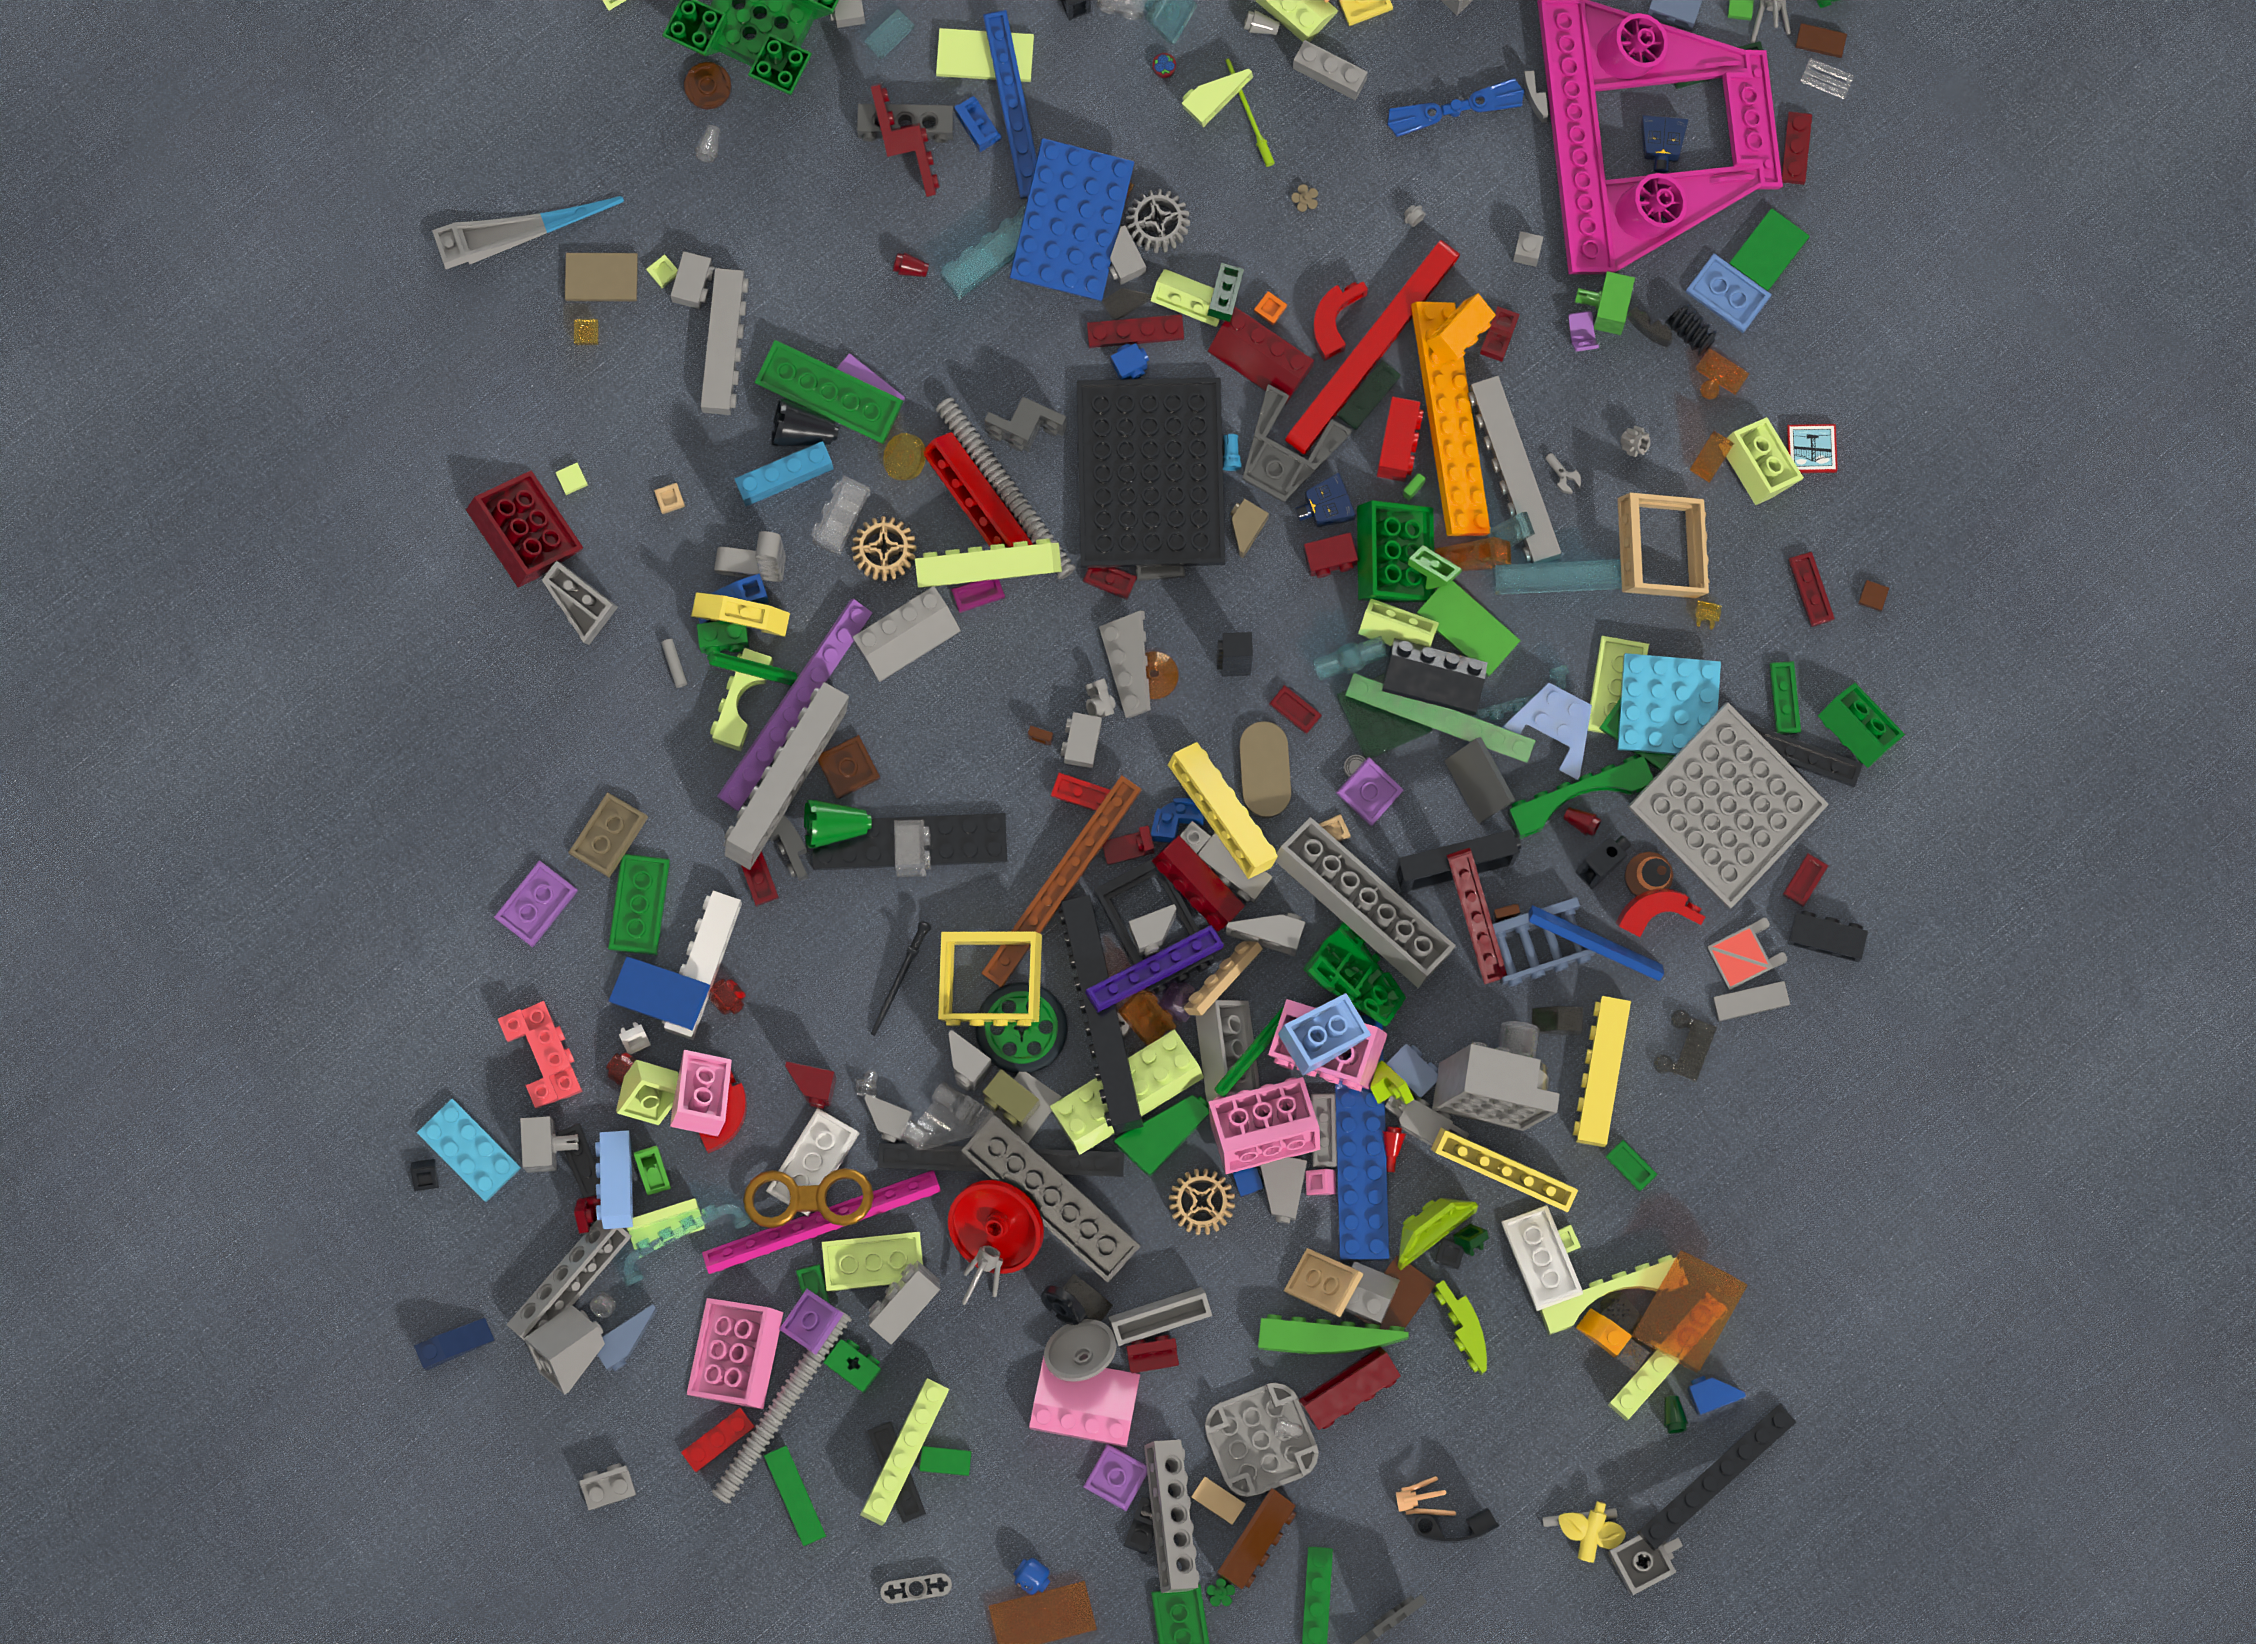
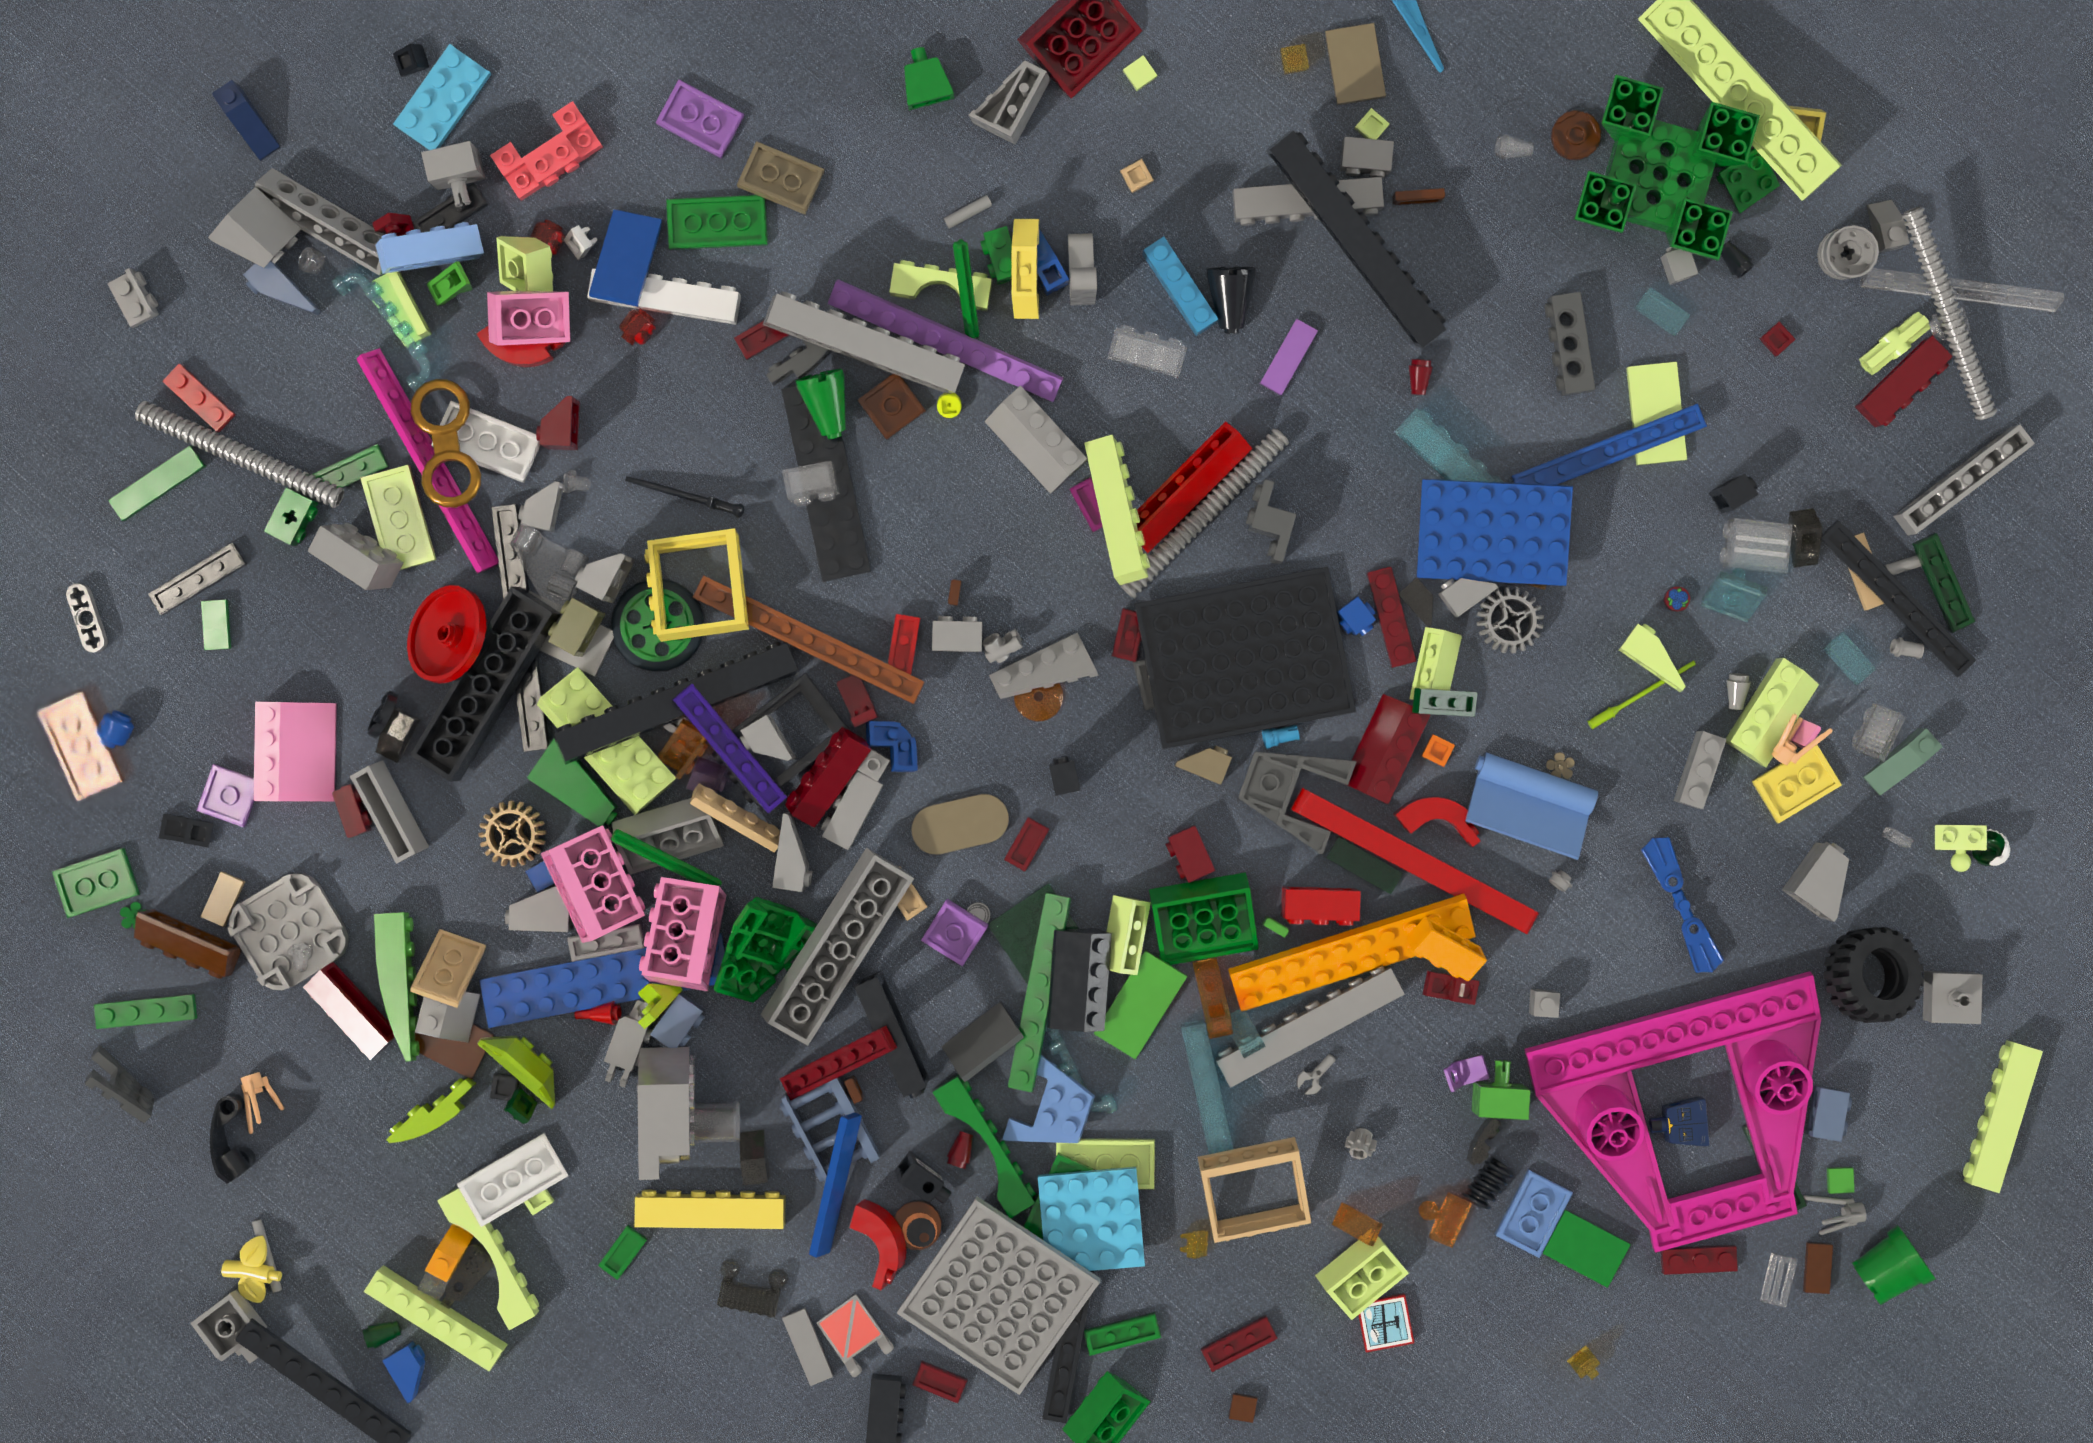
camera: 85 degrees right, 10 degrees up
bright pink slope [686,1298,784,1409] -> none
green plate [754,340,904,444] -> none
medium lavender tile [779,1289,844,1355] -> none
tan gear [851,516,917,581] -> none
yellowish green brick [860,1378,949,1526] -> none
dark red bracket [871,83,940,197] -> none
clear yellow tile [883,433,926,481] -> none
blue hinge [954,96,1002,152] -> none
light grey plant [962,1246,1004,1305] -> none
light grey dish [1044,1319,1117,1381] -> none
light grey brick [1144,1440,1199,1593] -> none
light yellow brick [1168,742,1278,879] -> none
light blue slope [1278,993,1371,1075] -> none
dark blue torso [1295,473,1356,527] -> none
bright pink slope [1305,1169,1336,1195] -> none
clear light blue piece [1313,636,1388,680] -> none
bright green slope [1408,545,1462,589] -> none
light yellow brick [1431,1127,1578,1212] -> none
light grey slope [1523,70,1548,123] -> none
clear orange slope [1632,1250,1748,1373] -> none
none -> green torso [904,47,954,110]
none -> neon yellow tile [937,393,962,418]
none -> black brick [1266,130,1446,348]
none -> reddish brown tile [1392,188,1445,206]
none -> medium blue door [1465,752,1598,860]
none -> clear yellow tile [1567,1346,1601,1380]

